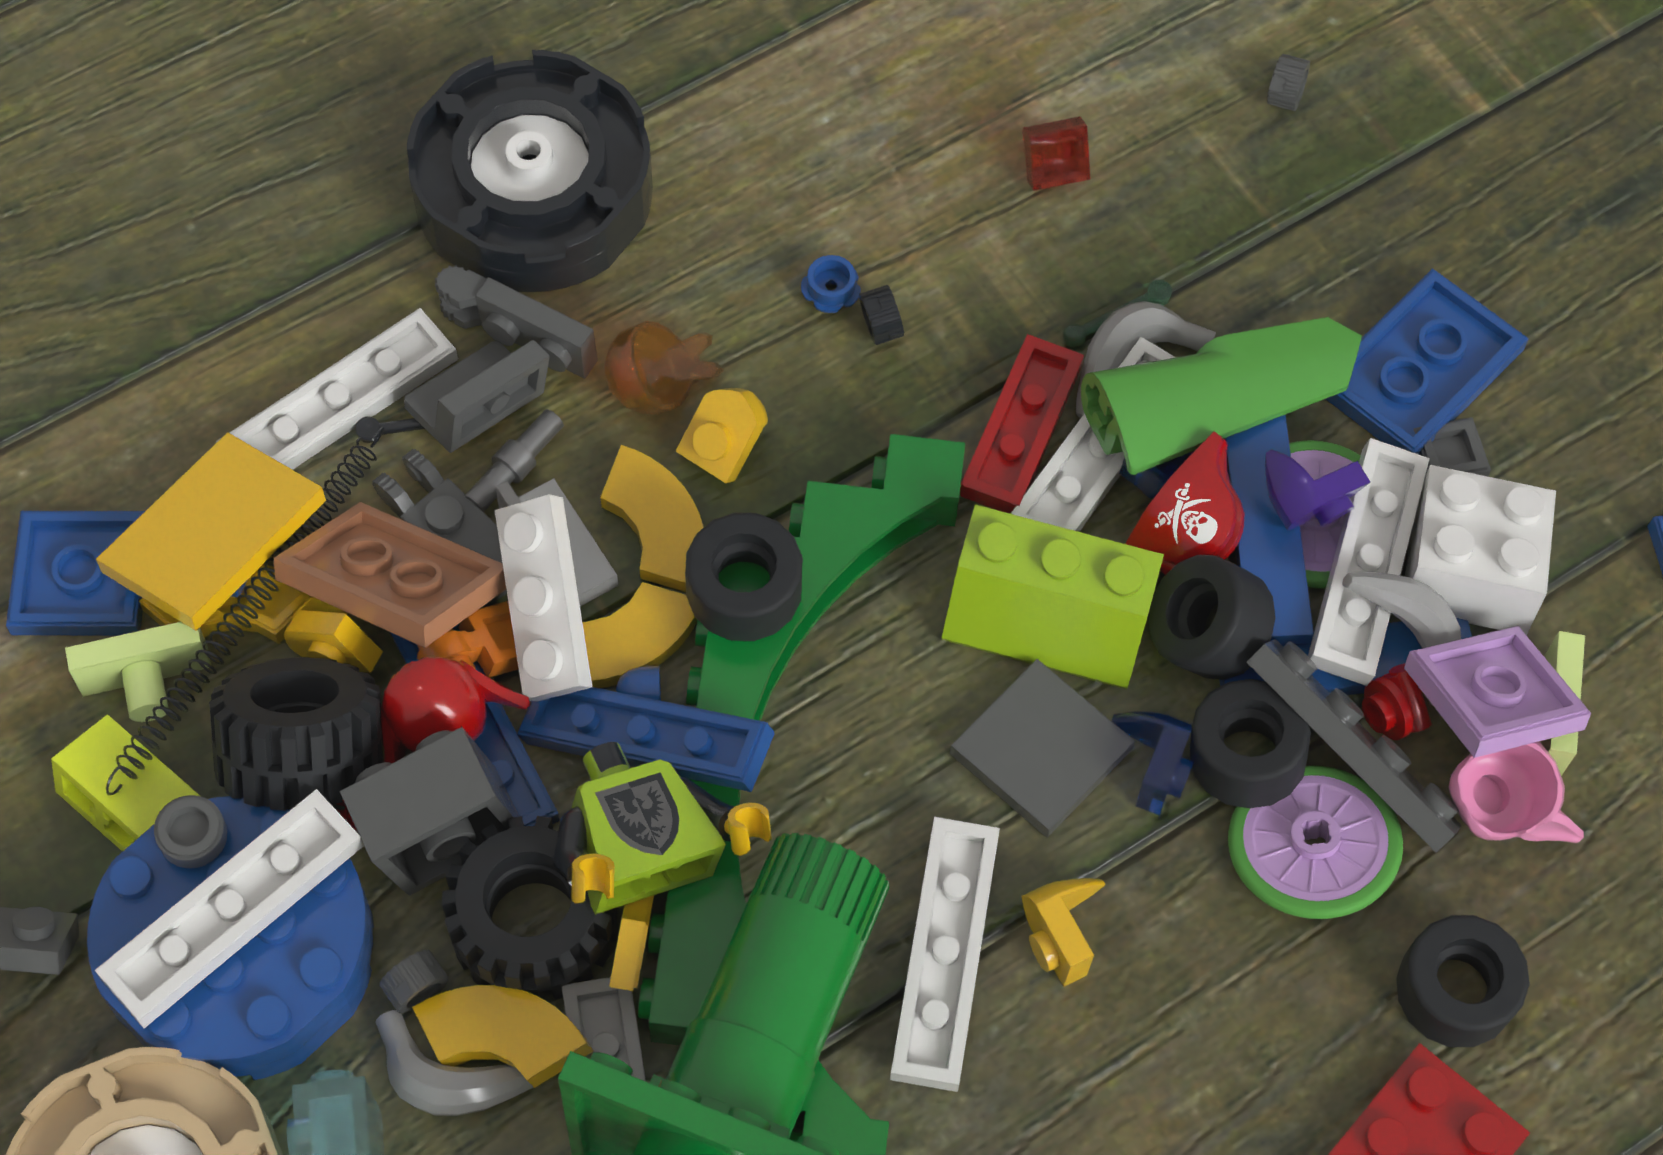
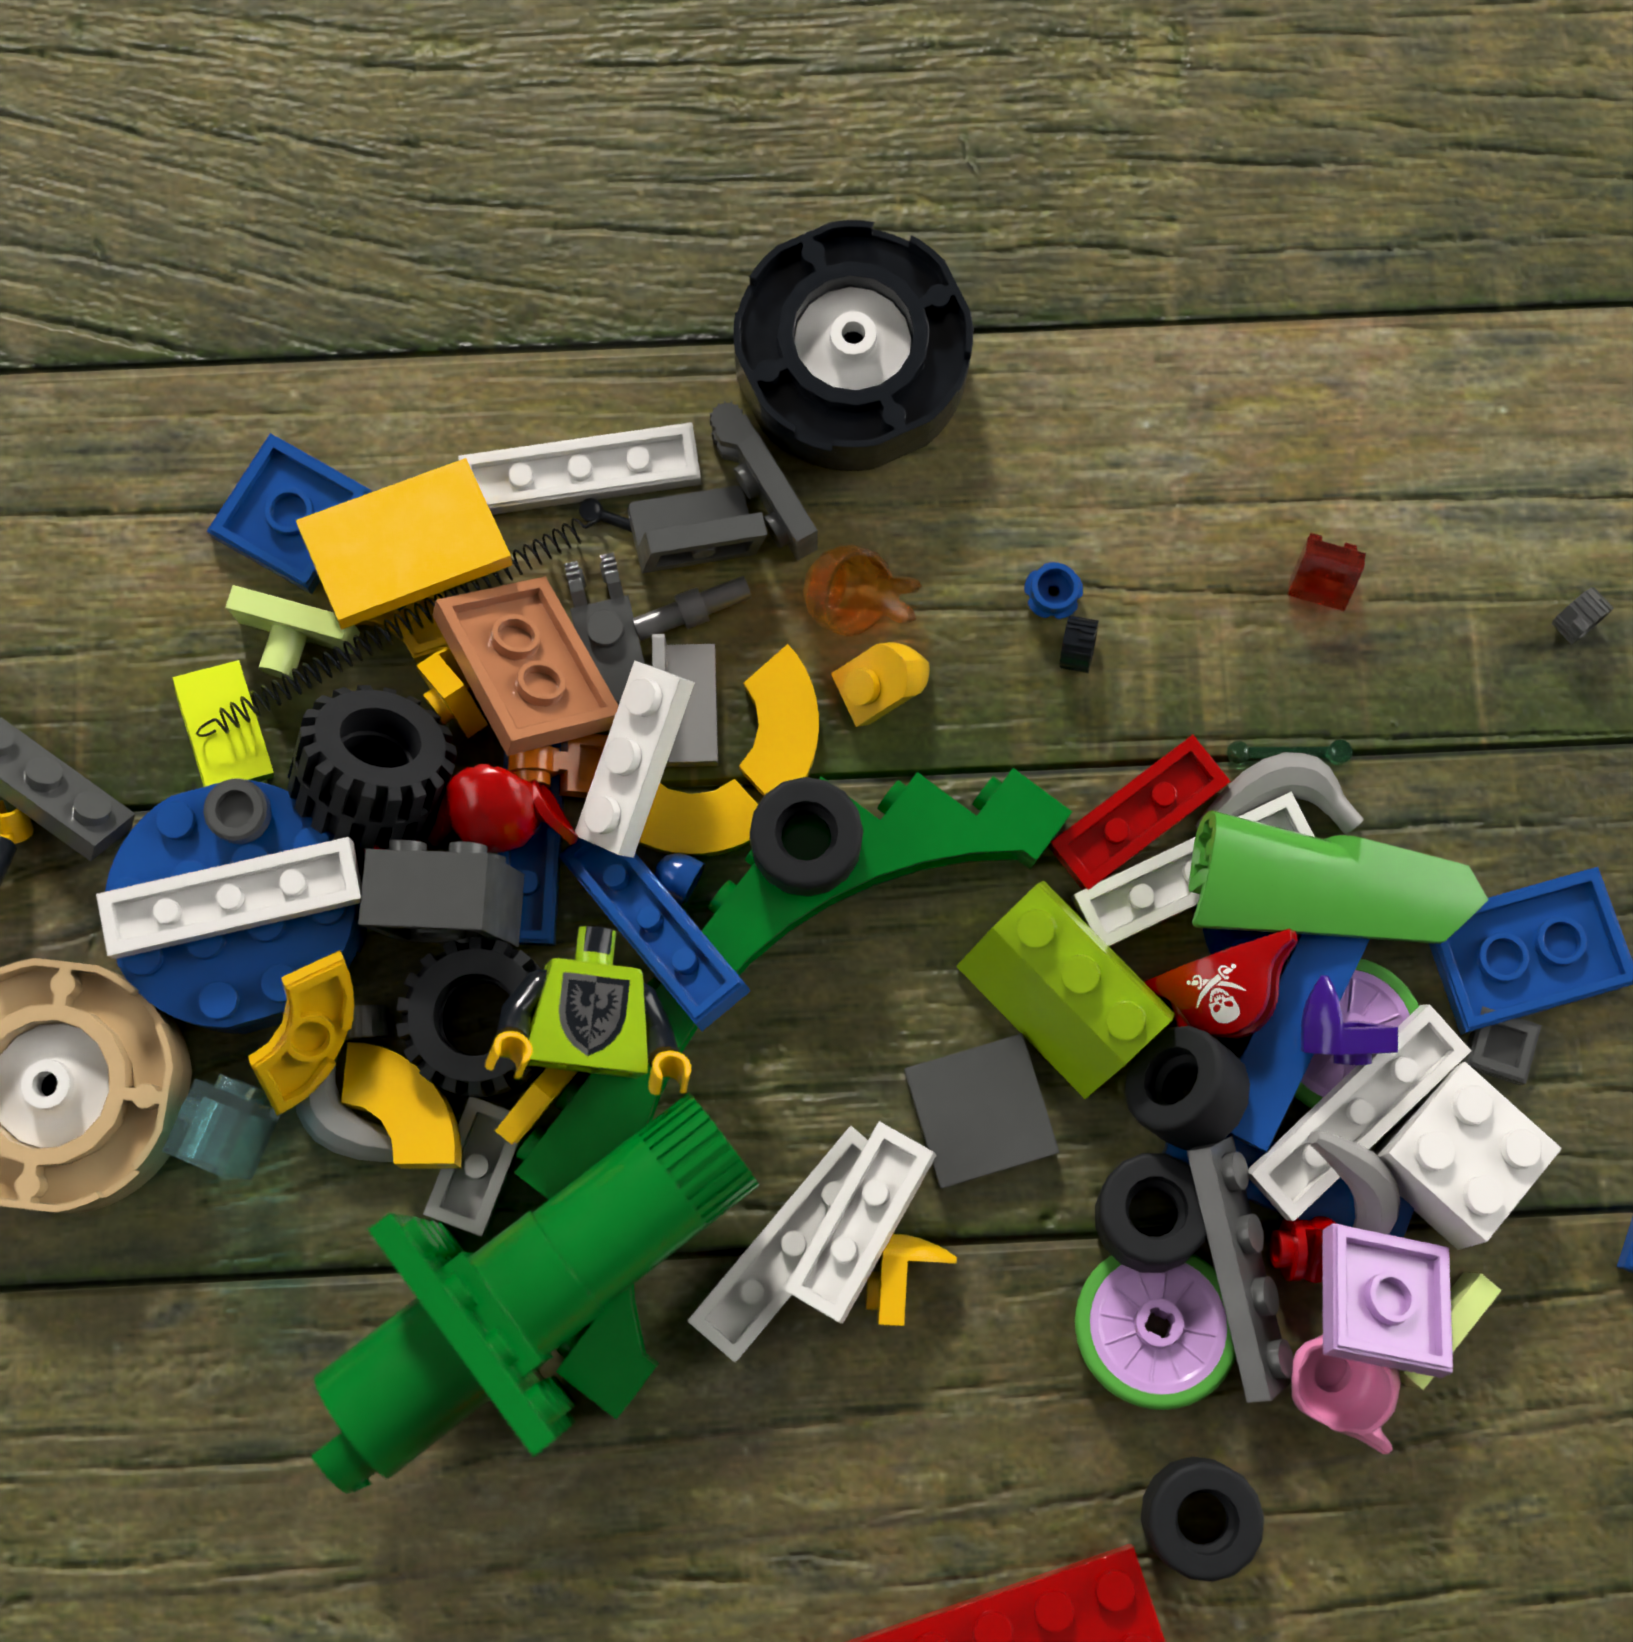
camera: 30 degrees right, 15 degrees up
clear blue plate [1112,711,1194,816] -> none
none -> yellow tile [248,950,354,1116]
none -> white plate [784,1121,937,1324]

